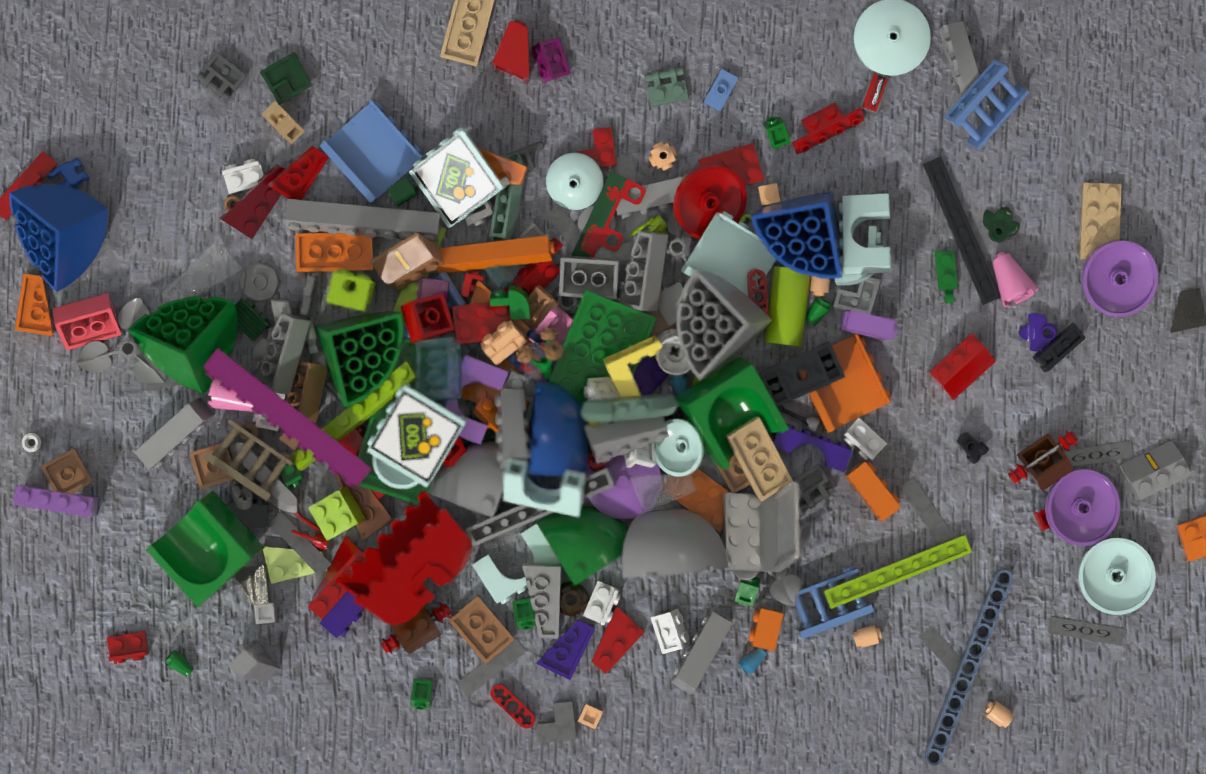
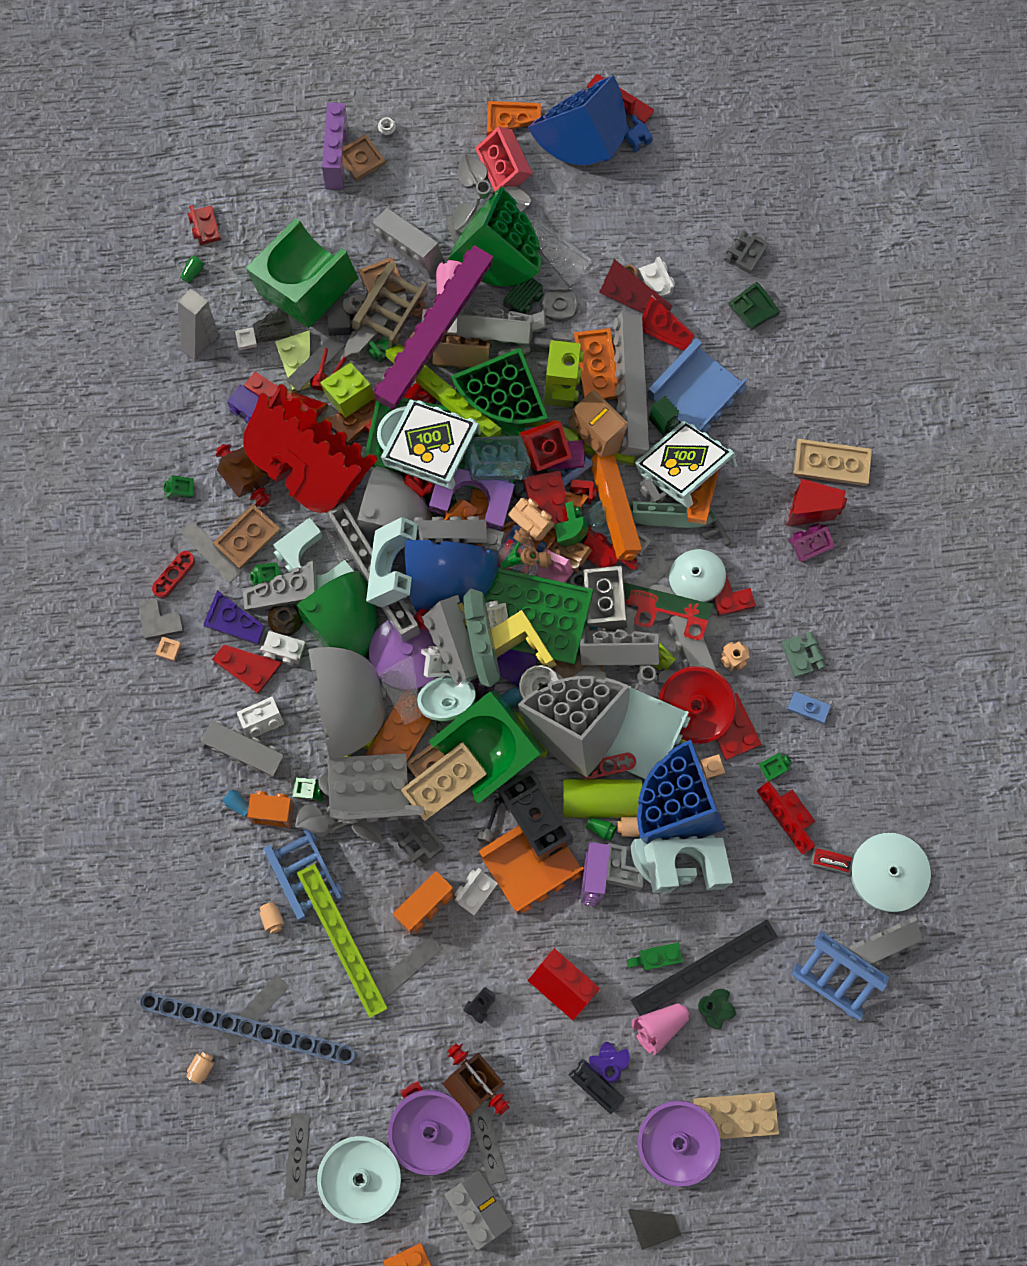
camera: 80 degrees right, 15 degrees down
tan brick [261,101,305,145] -> none
dark purple arch [773,423,852,472] -> none

